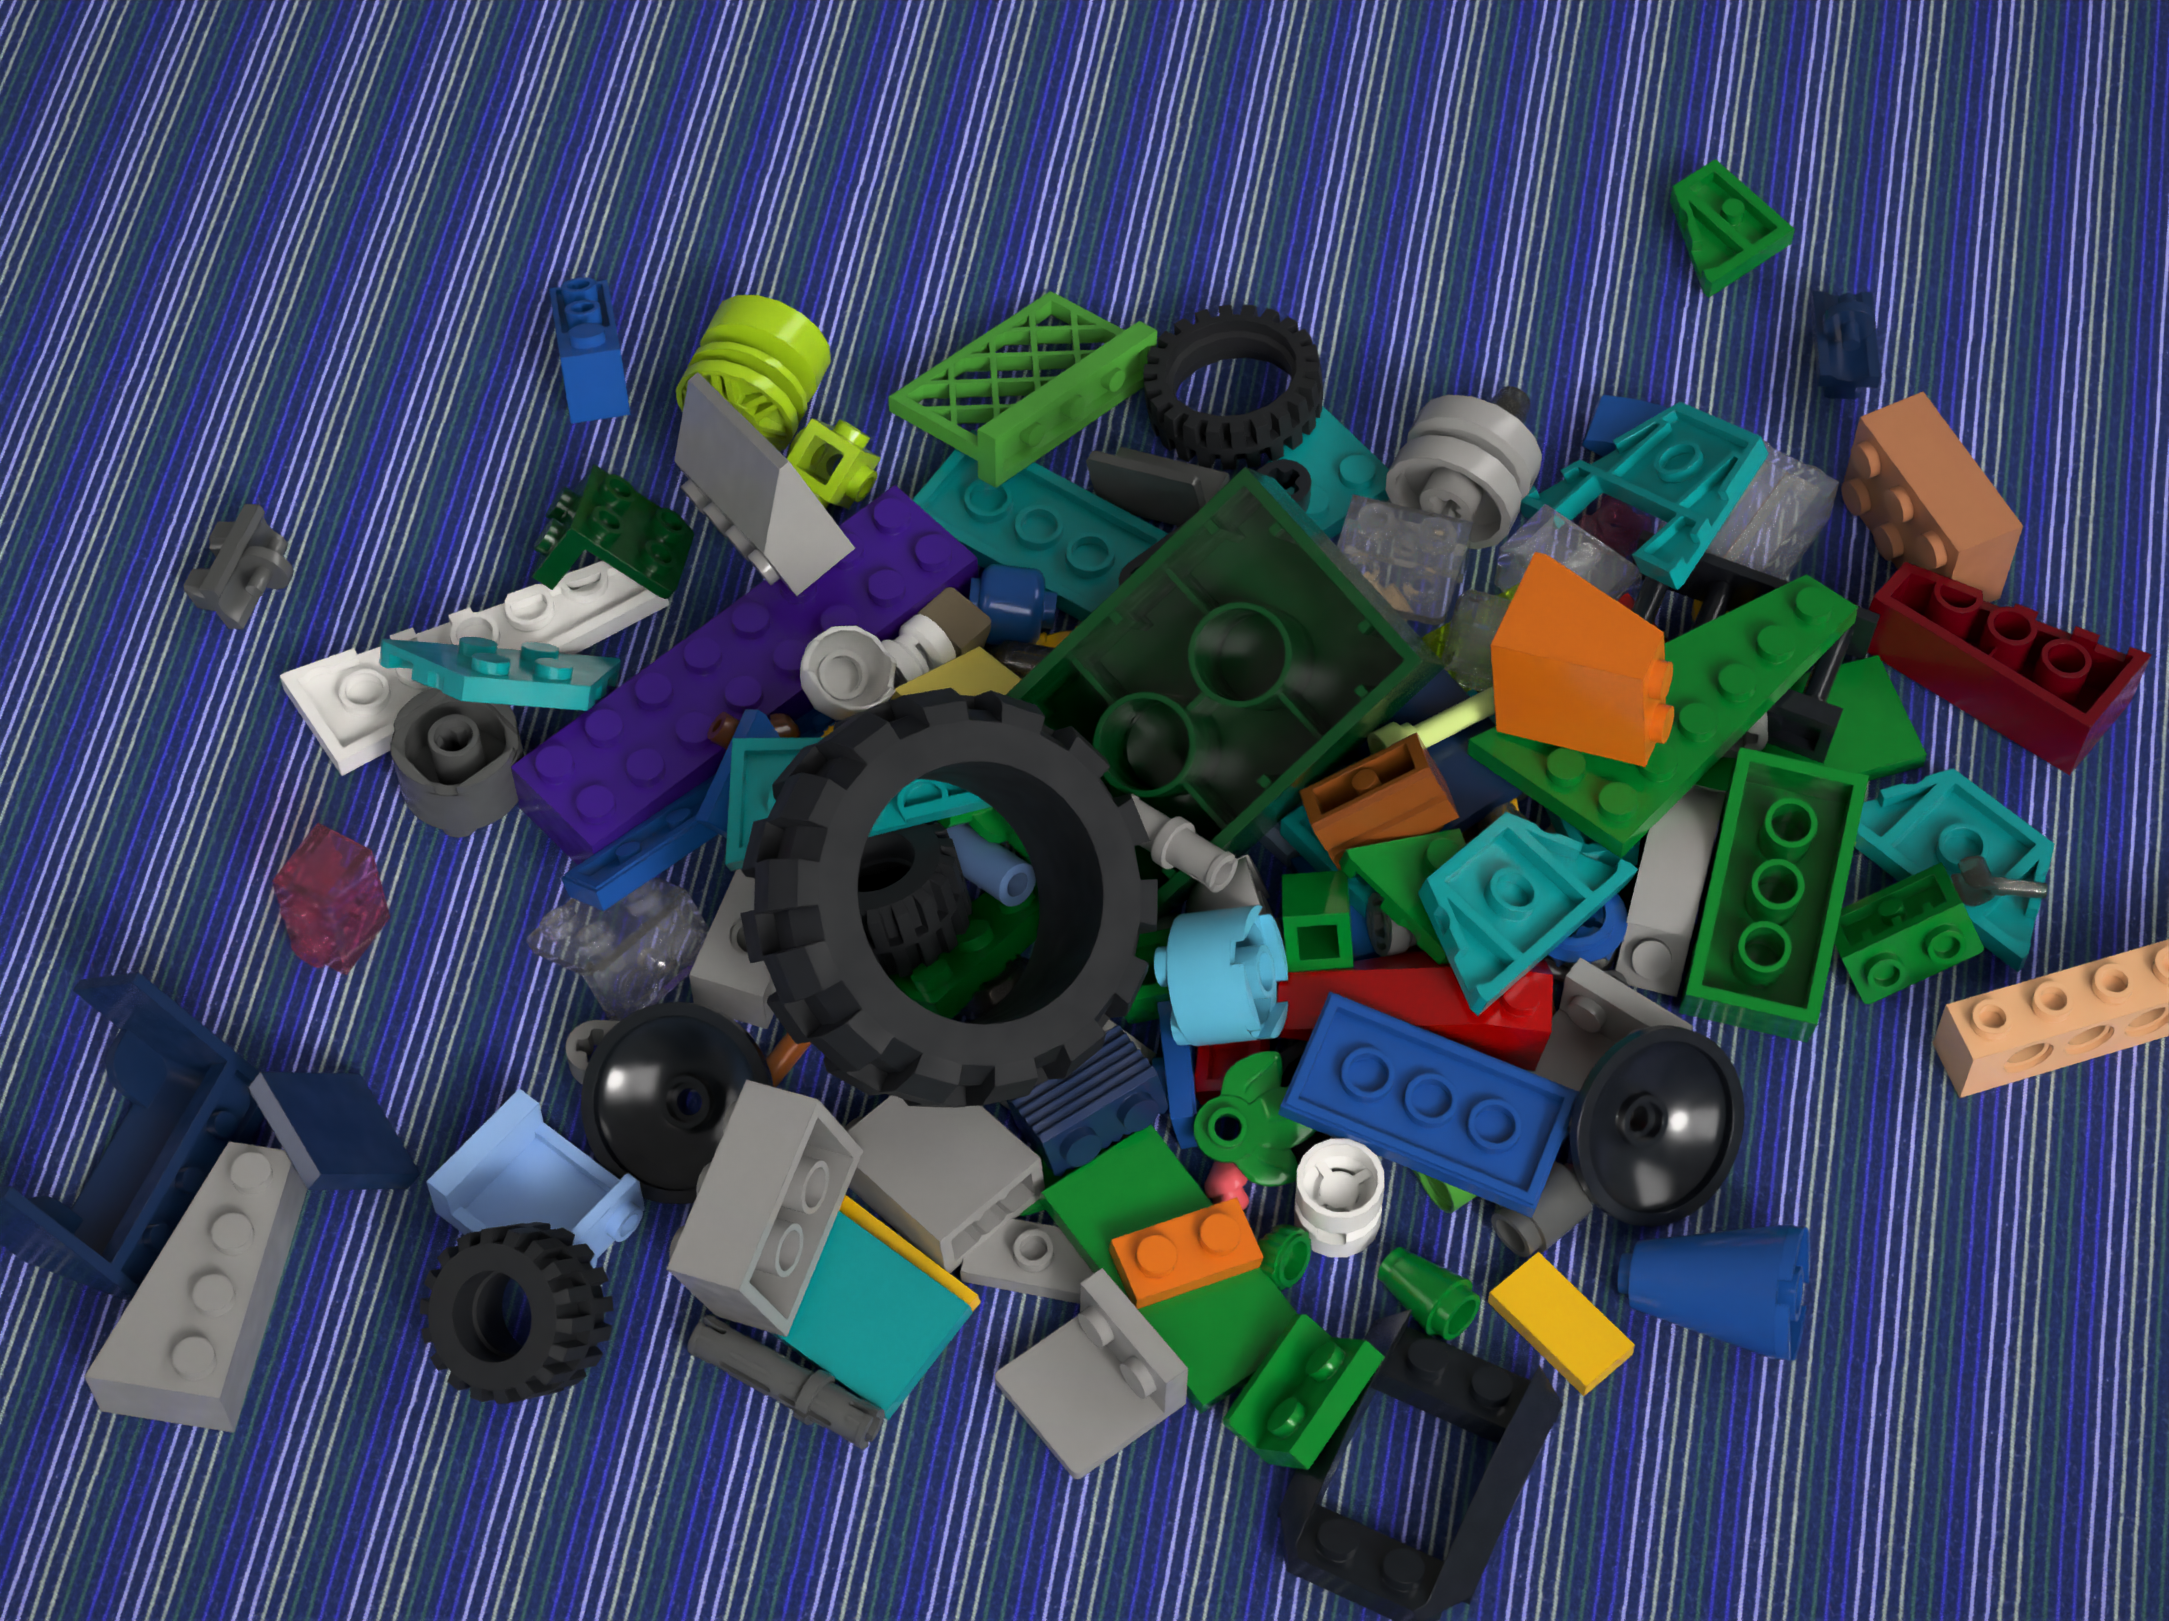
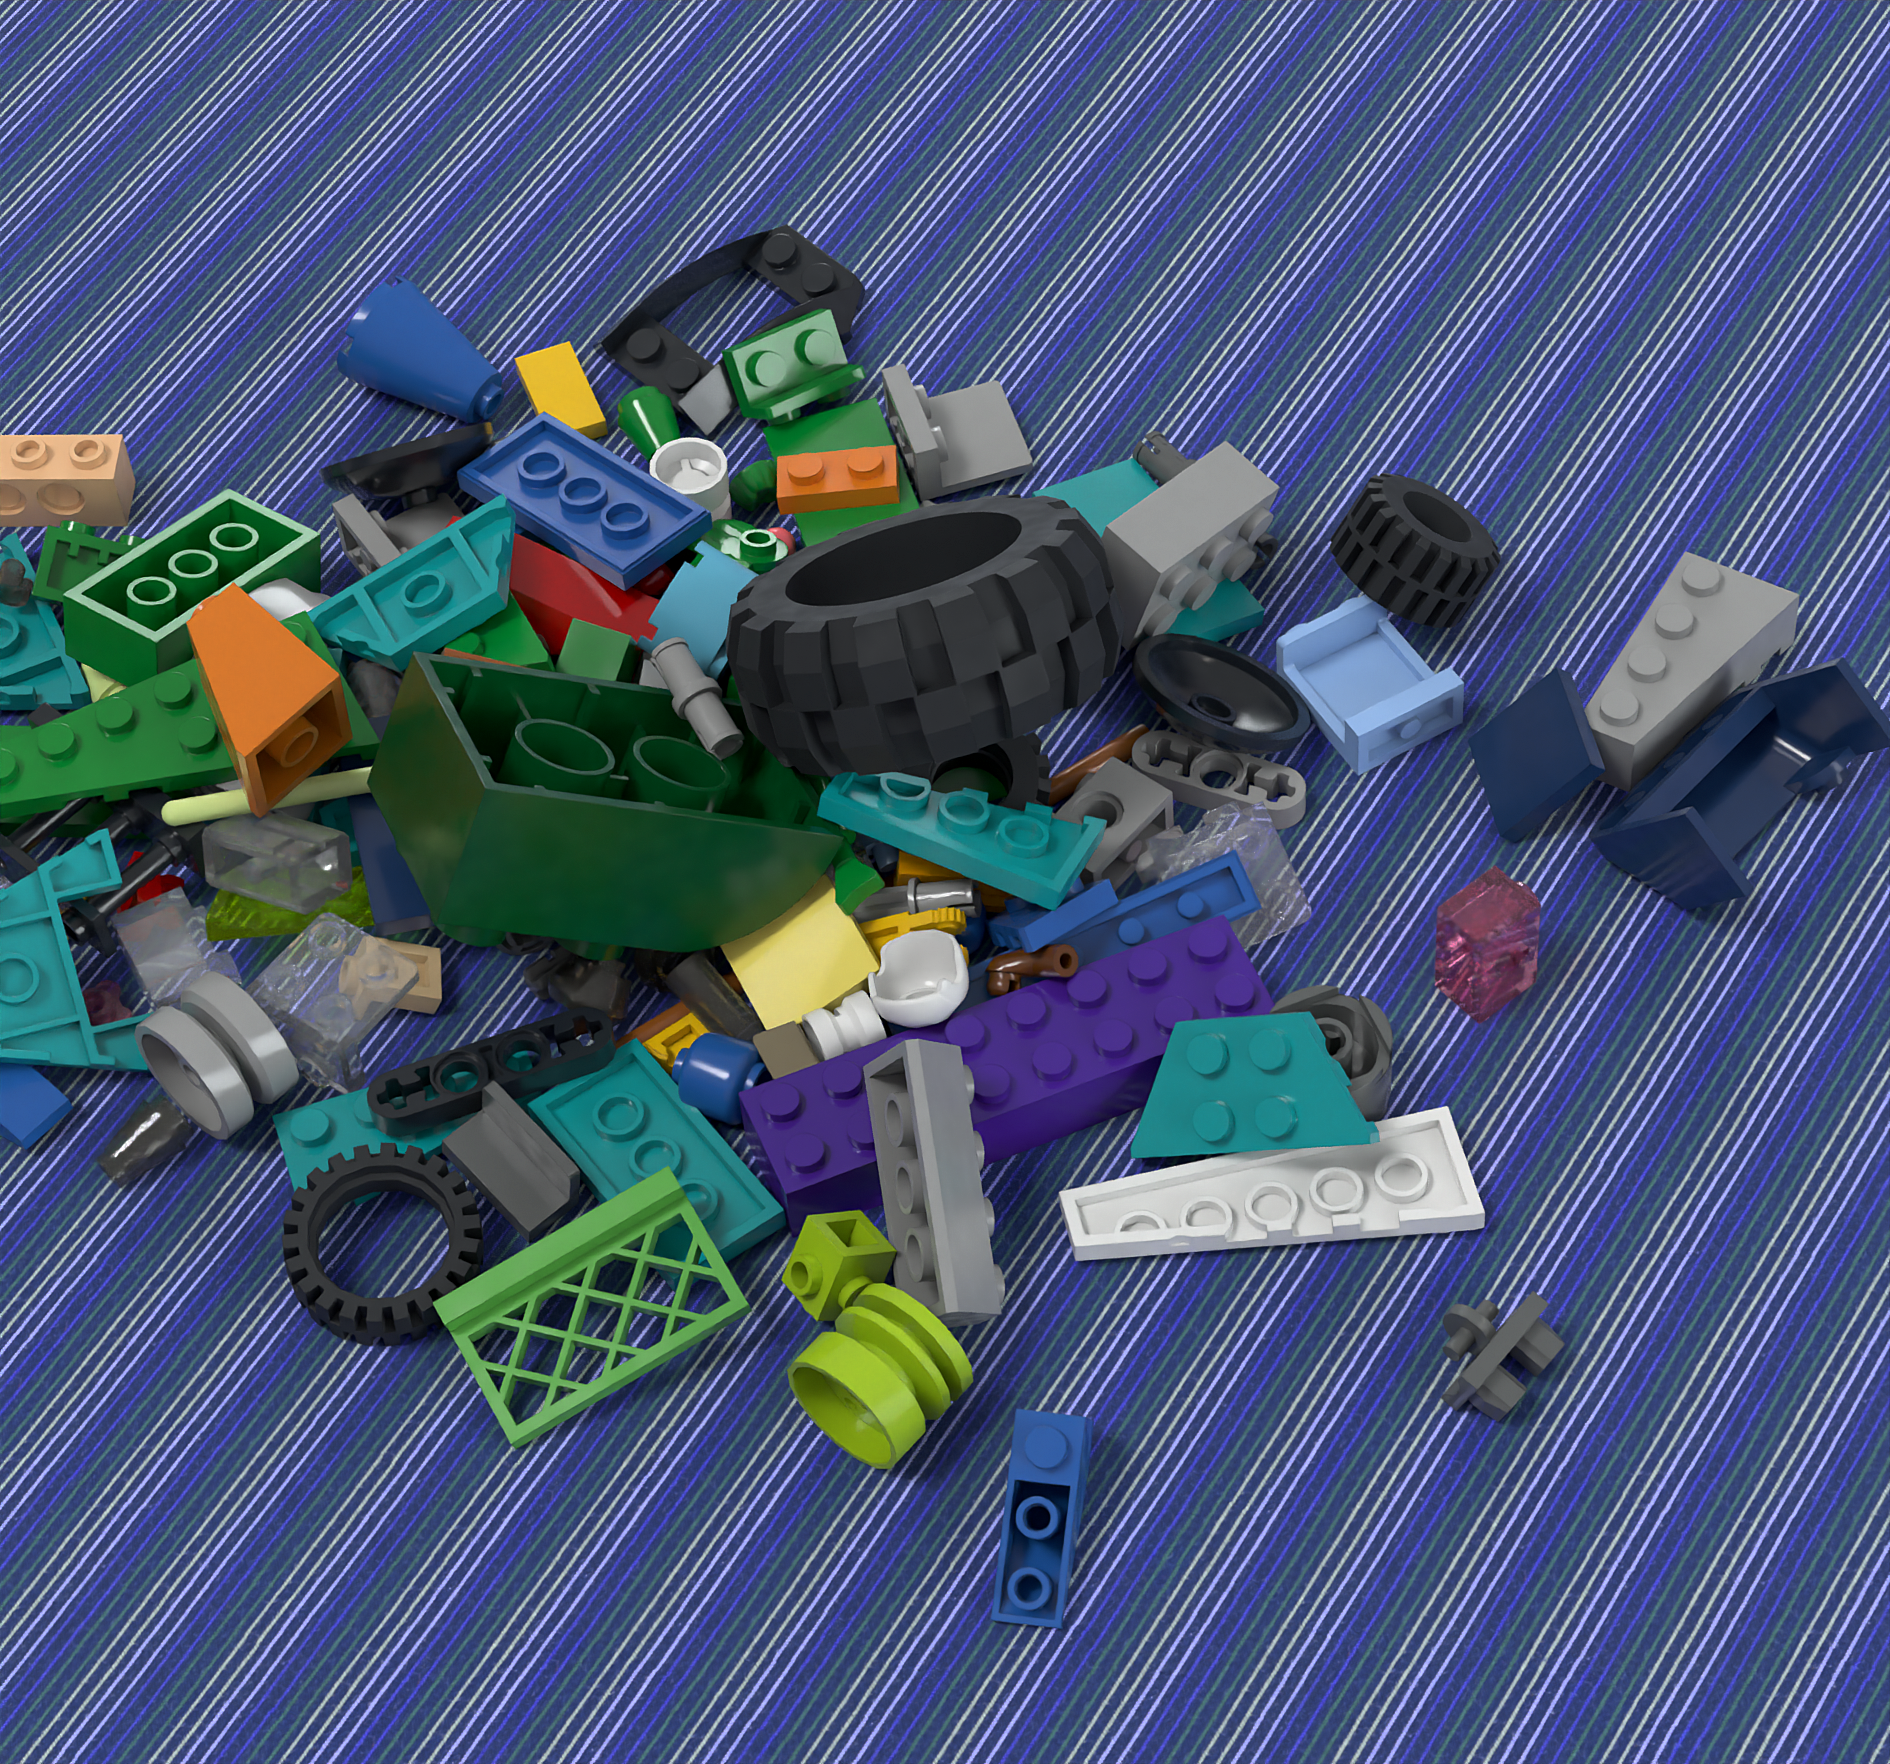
camera: 155 degrees left, 5 degrees down
dark green bracket [532,464,694,599] -> none

